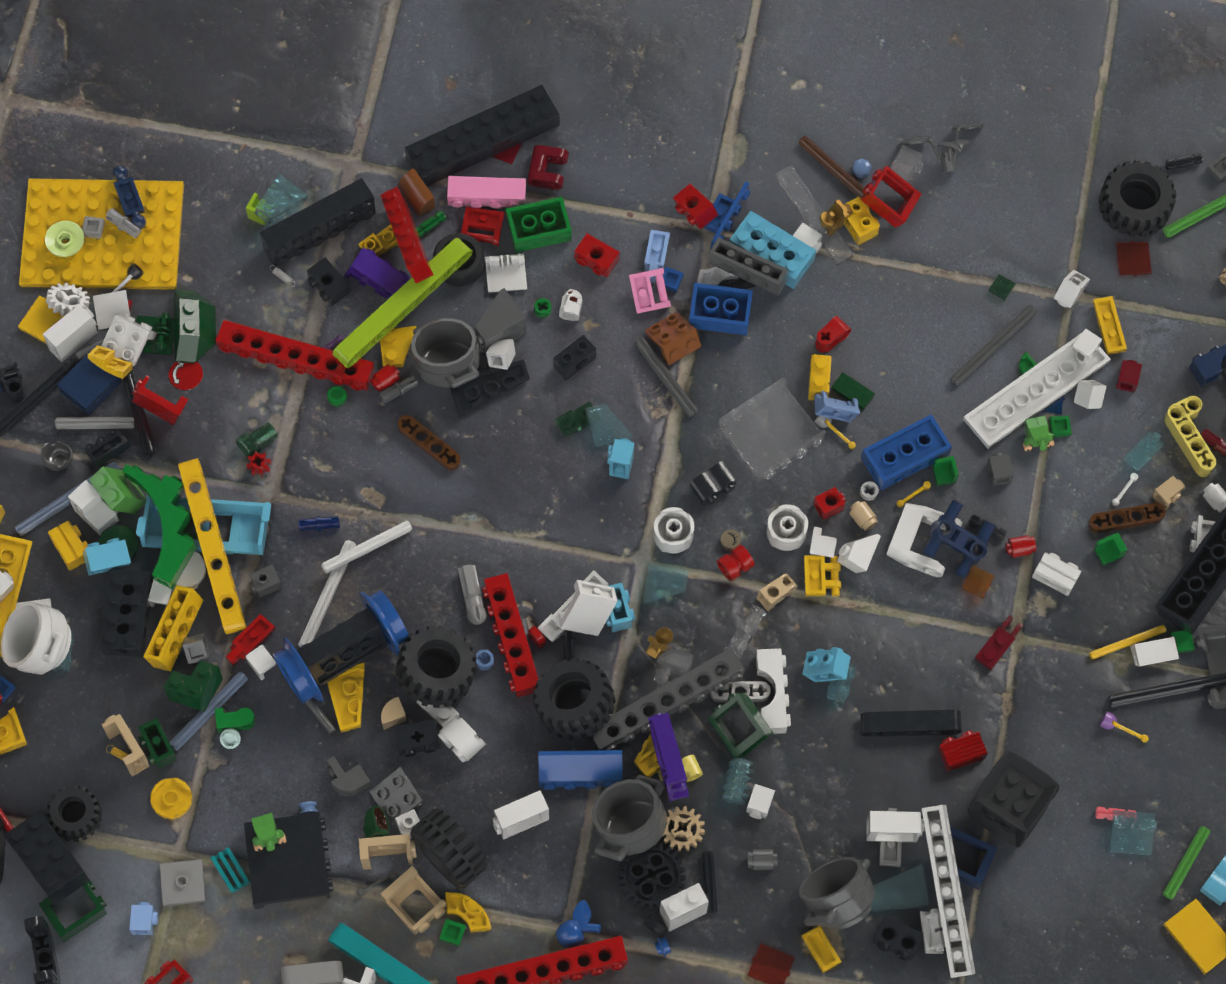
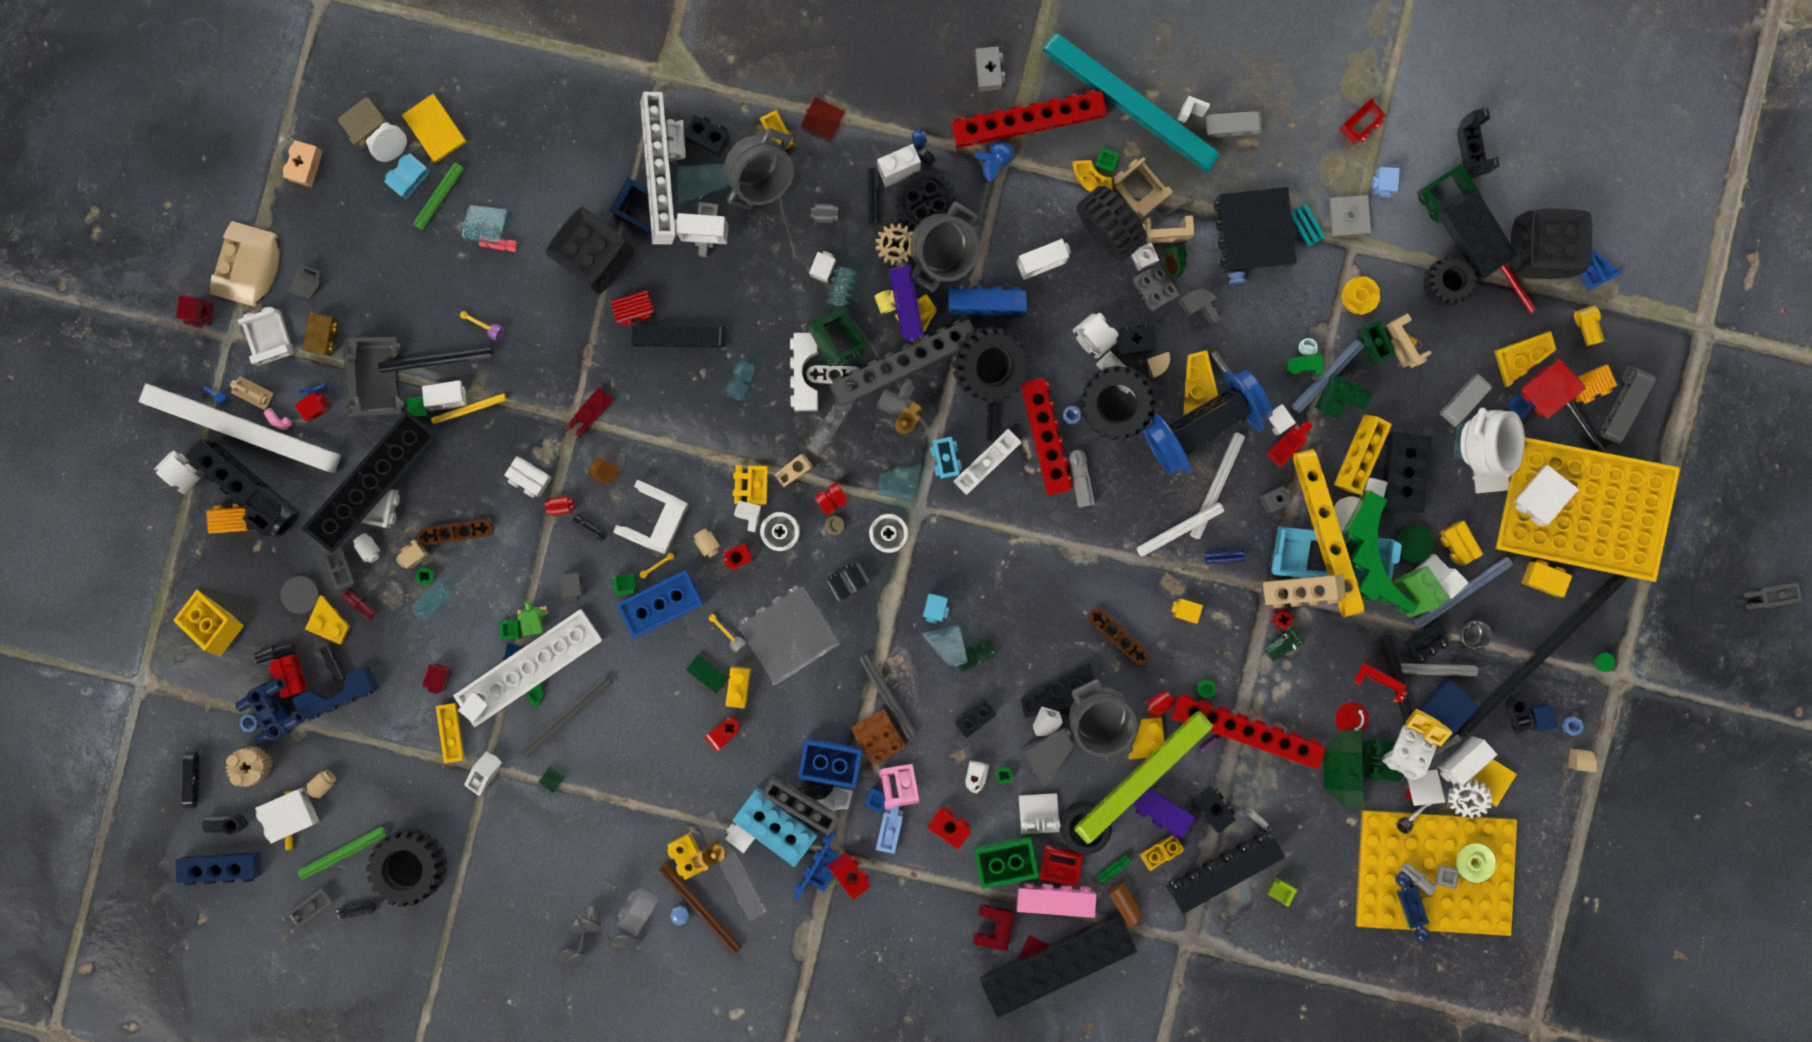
camera: 175 degrees left, 20 degrees up
medium azure brick [83,538,131,576] -> none
dark grey brick [183,633,210,664] -> none
bright green piece [251,813,286,851] -> none
clear light blue wing [255,173,308,224] -> none
dark grey axle [379,375,418,403] -> none
red brick [380,187,434,283] -> none
red tile [527,626,546,649] -> none
white panel [558,580,618,636] -> none
medium azure brick [802,647,851,682] -> none
medium blue hinge [814,391,860,423] -> none
white slope [837,534,881,573] -> none
red window [860,166,922,228] -> none
white bush [860,481,879,501] -> none
dark blue piece [922,500,996,579] -> none
white panel [1074,380,1106,409] -> none
green panel [1094,532,1128,565] -> none
white hinge [1112,473,1138,506] -> none
clear red piece [1116,241,1152,277] -> none
light yellow beam [1164,396,1216,477] -> none
none -> green bush [416,568,436,585]
none -> yellow brick [1171,598,1203,624]
none -> tan brick [1263,574,1346,608]
none -> light grey beam [1440,373,1492,427]

